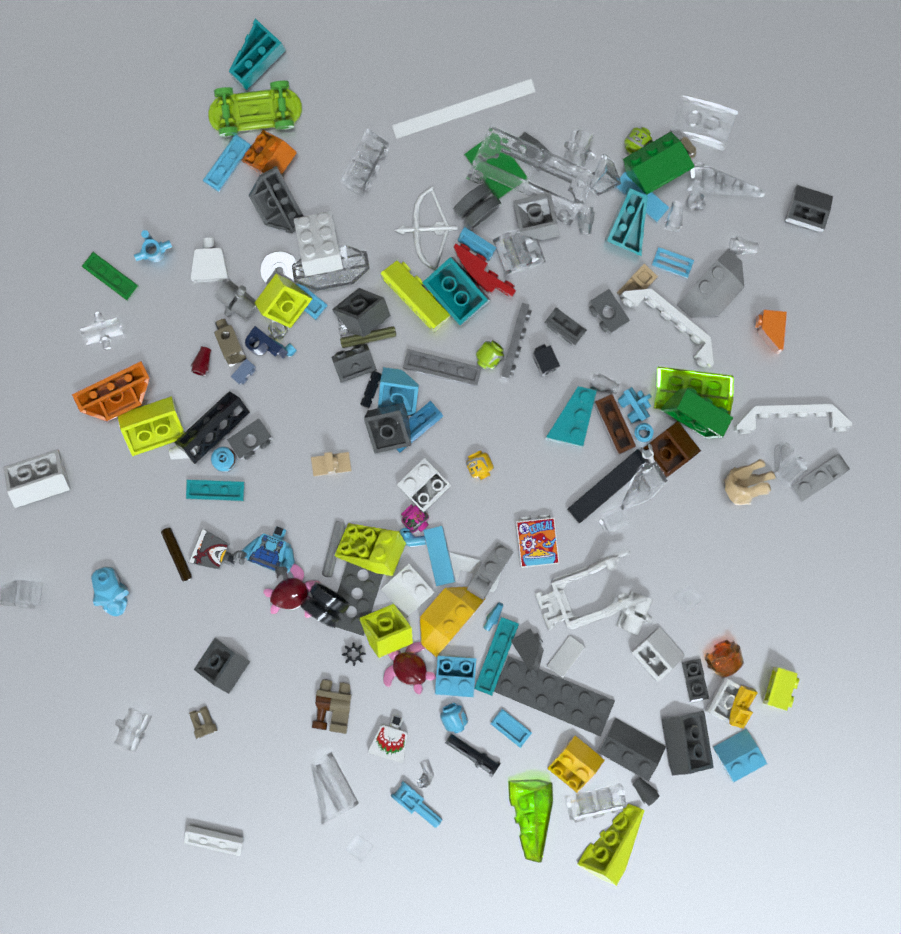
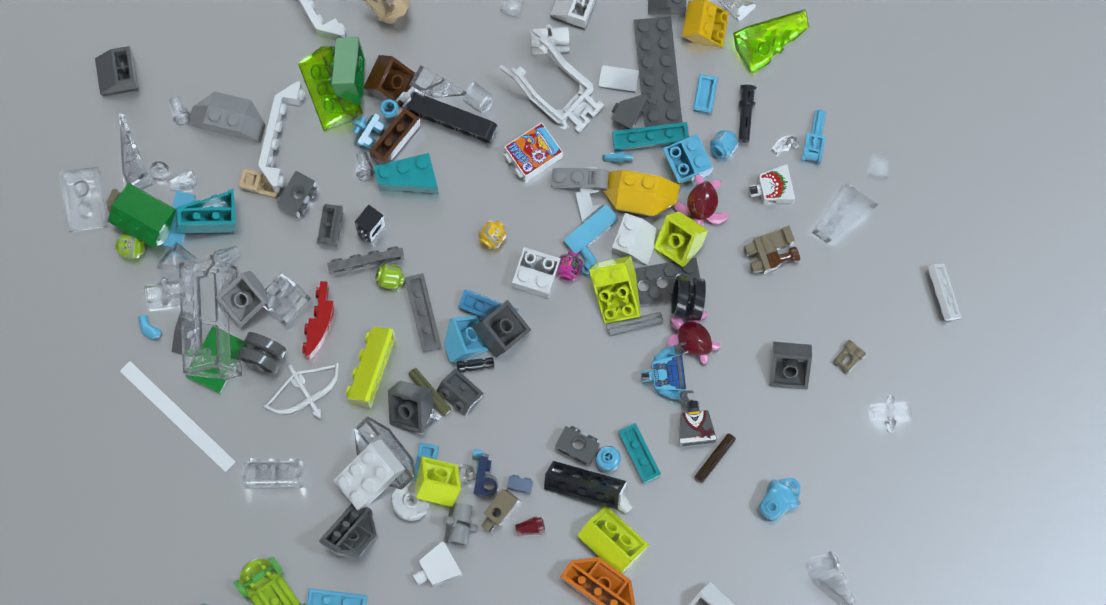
camera: 120 degrees left, 10 degrees down
orange slope [241,130,297,175] -> none
tan bracket [311,452,352,477] -> none
black gear [342,642,366,666] -> none
teal slope [422,257,491,325] -> none
medium azure tile [458,227,497,260] -> none
medium azure tile [652,247,694,279] -> none
orange slope [755,310,787,354] -> none
none -> medium azure arm [138,315,162,339]

